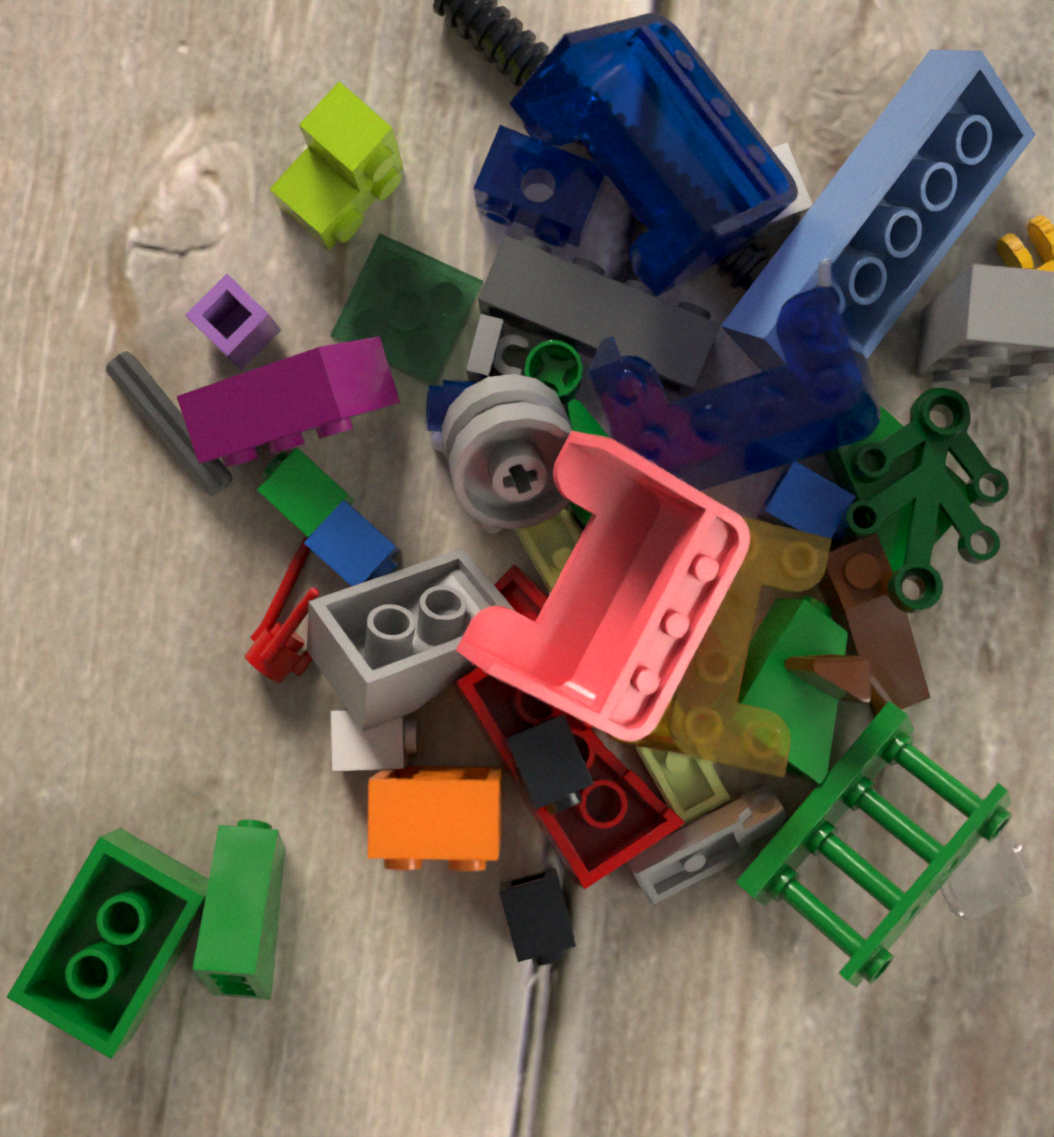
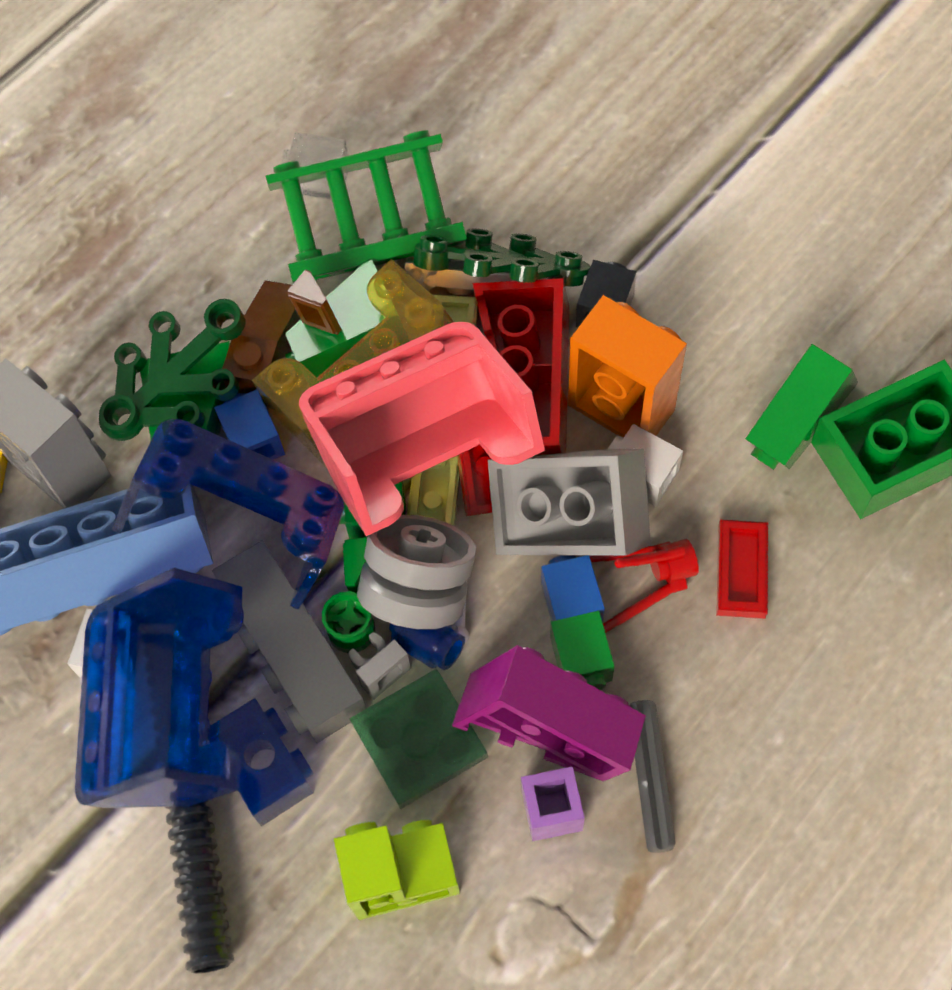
camera: 145 degrees left, 20 degrees down
black brick [500,714,594,815] -> none
none -> dark green plant [413,228,590,287]
none -> red tile [716,519,768,619]

